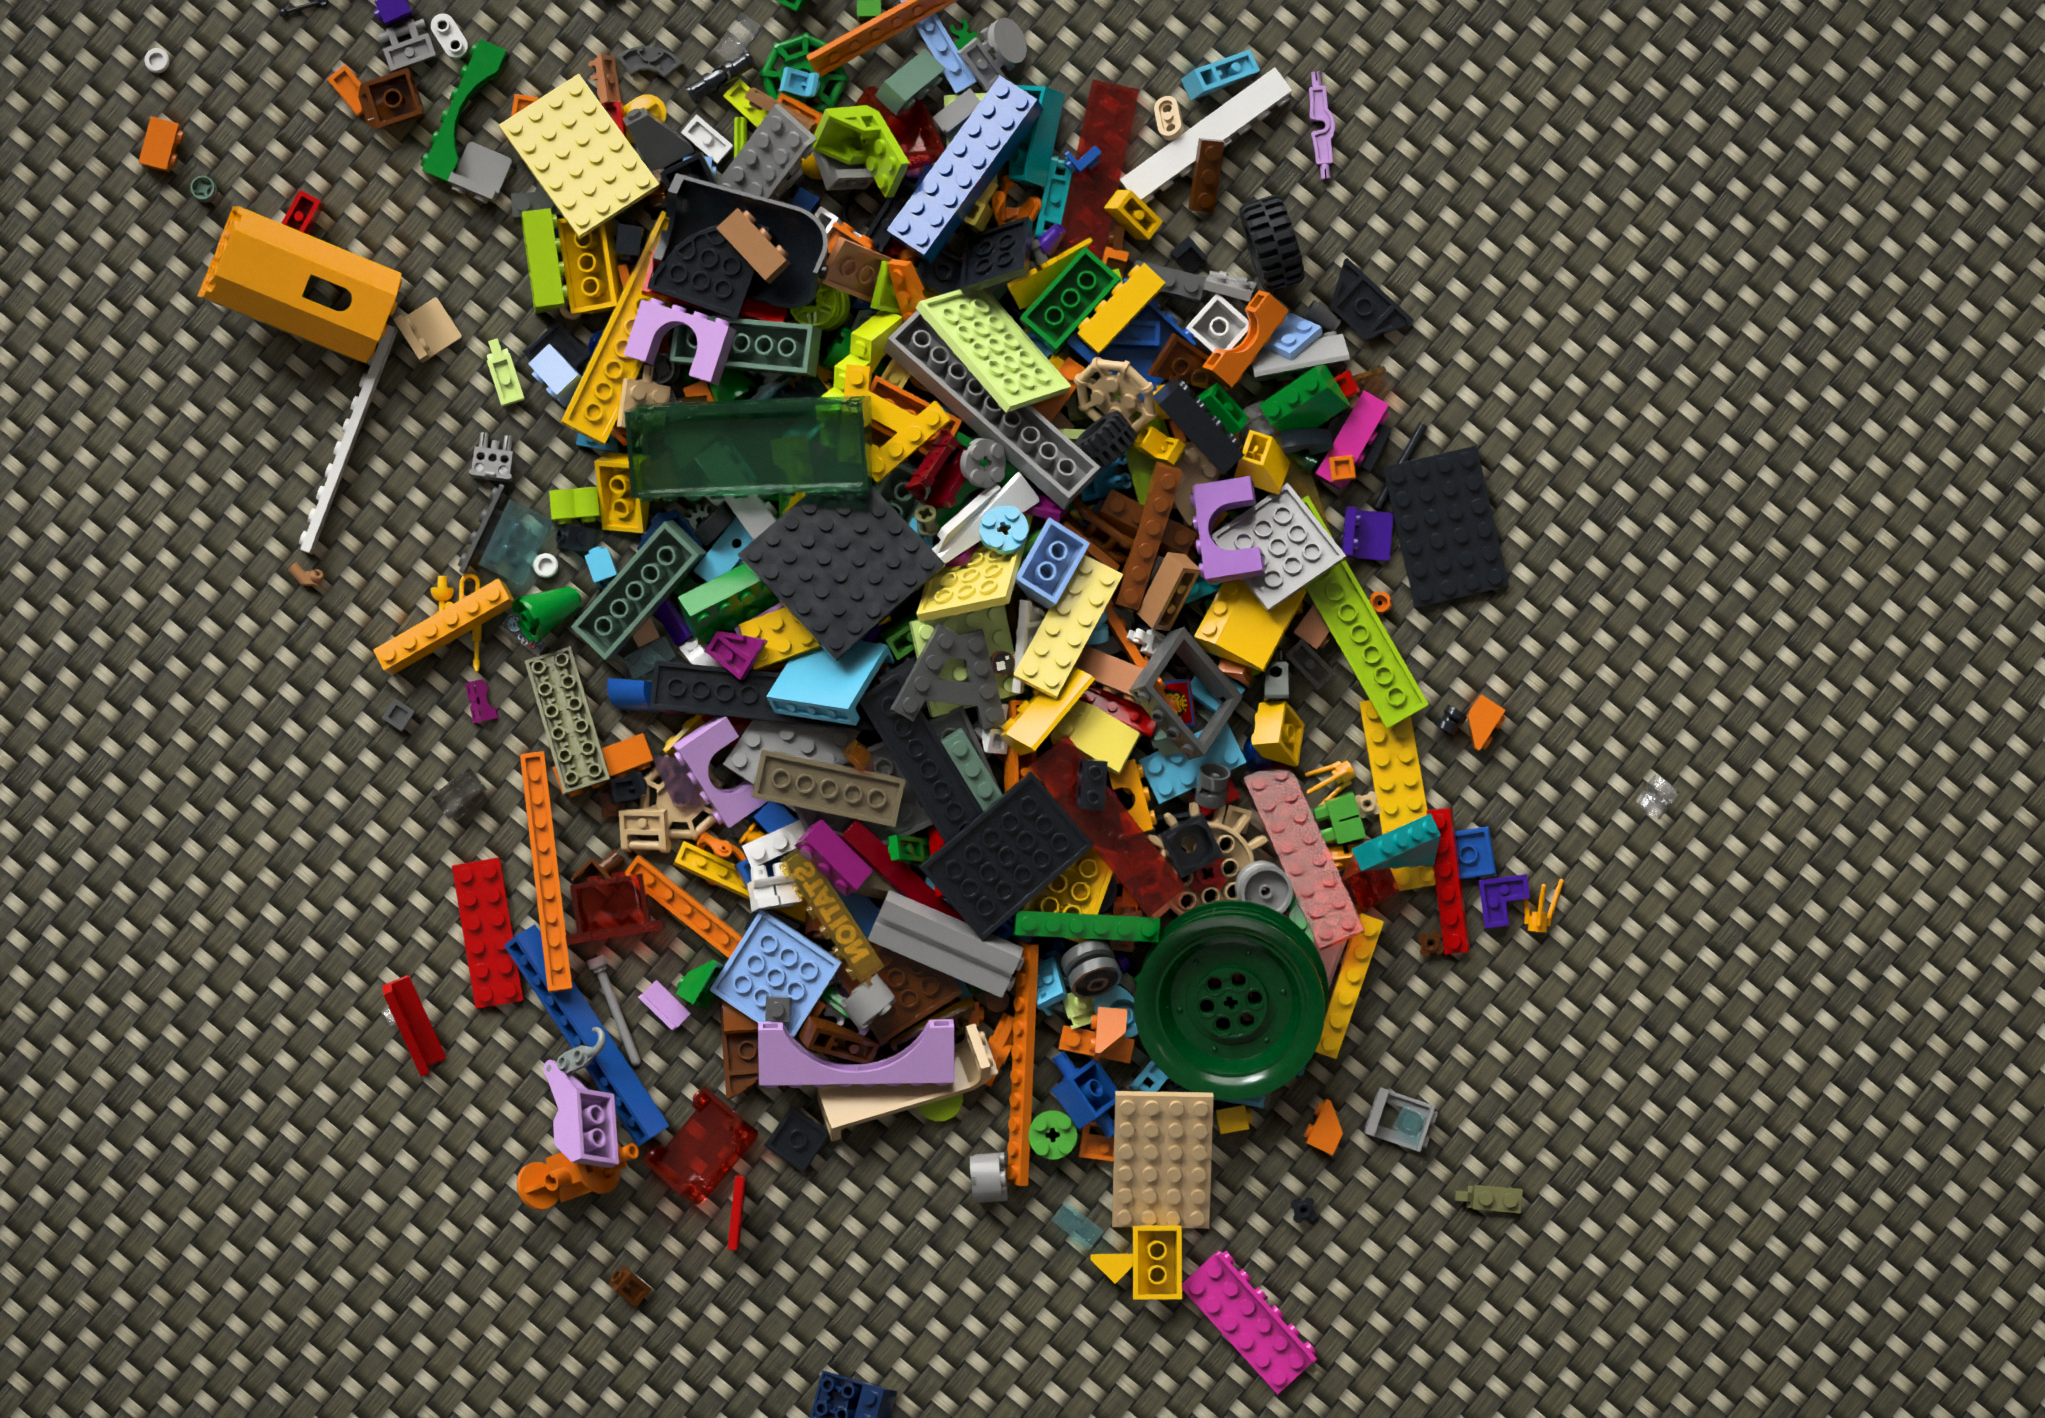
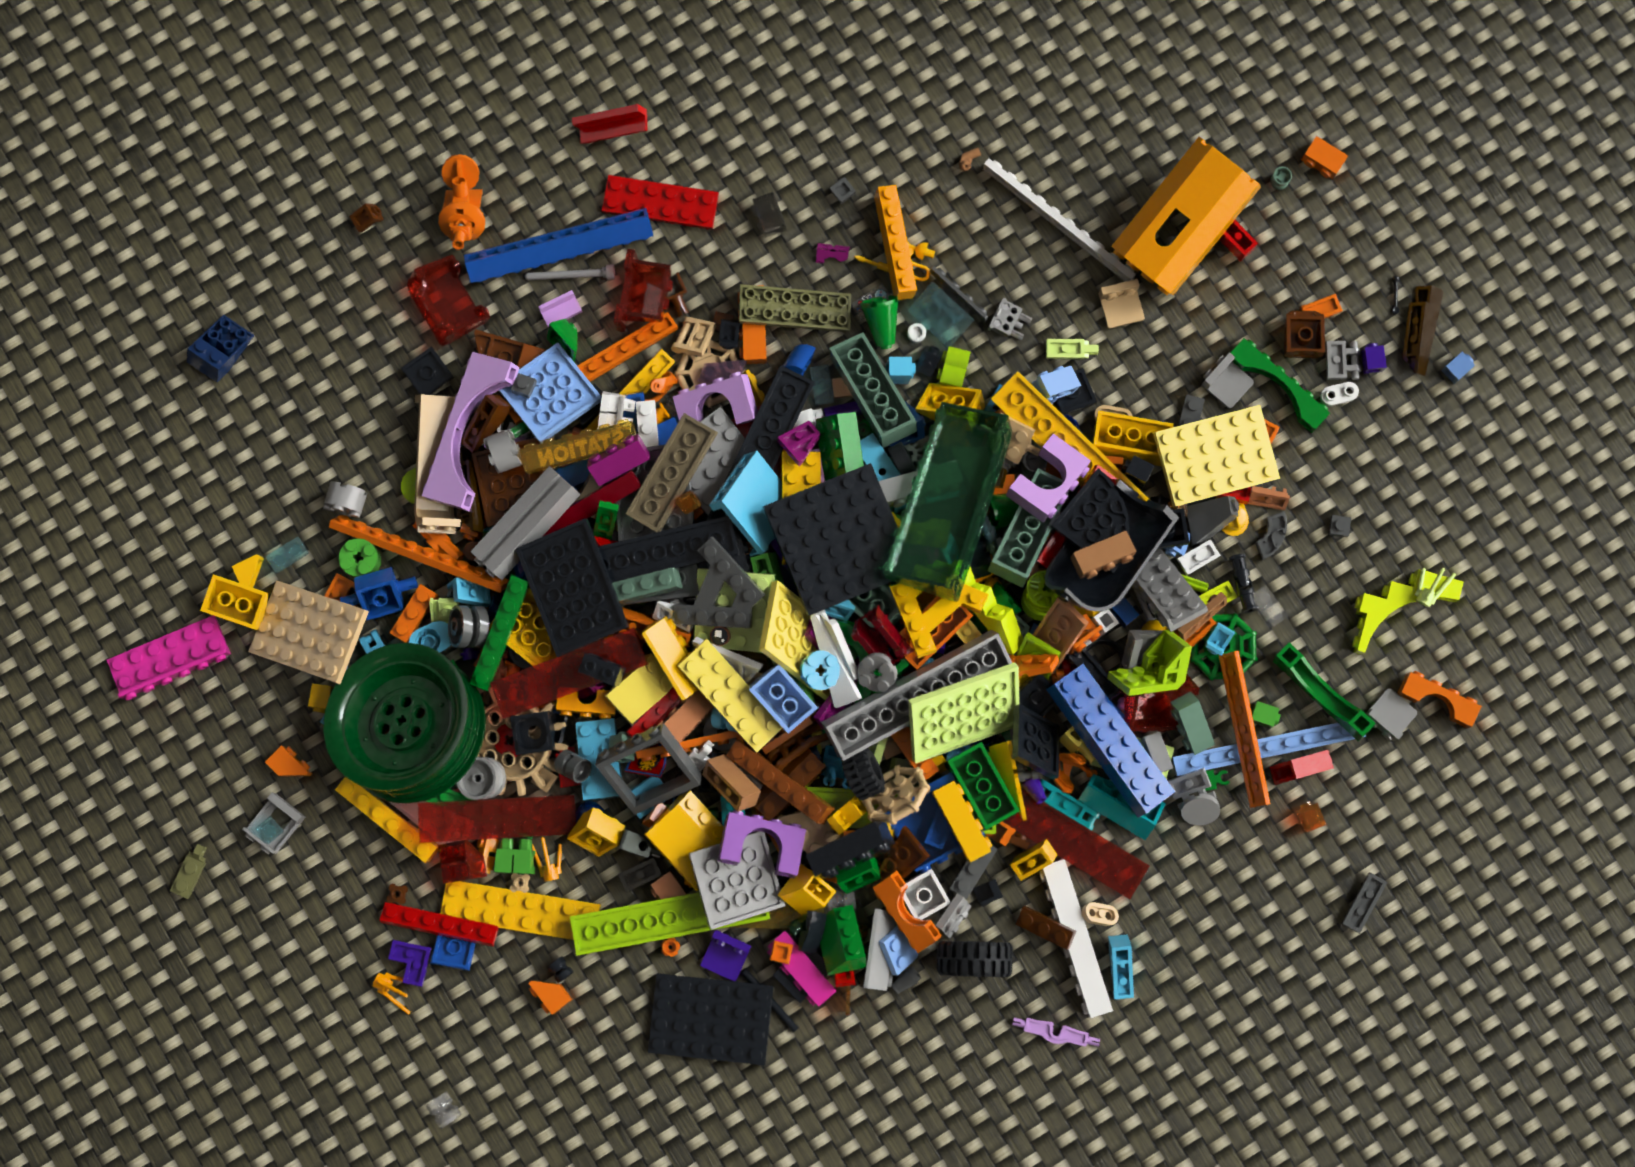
camera: 115 degrees right, 5 degrees down
white tile [145,48,170,73] -> none
orange plate [520,751,572,993] -> none
lime slope [521,208,568,314] -> none
lavender slope [543,1027,619,1168] -> none
red tile [727,1175,747,1250] -> none
olive bush [915,505,939,537] -> none
blue bracket [1064,145,1102,175] -> none
orange slope [1089,1007,1127,1061] -> none
black plate [1291,1197,1317,1223] -> none
black wing [1330,258,1414,341] -> none
teal wedge [1352,813,1441,871] -> none

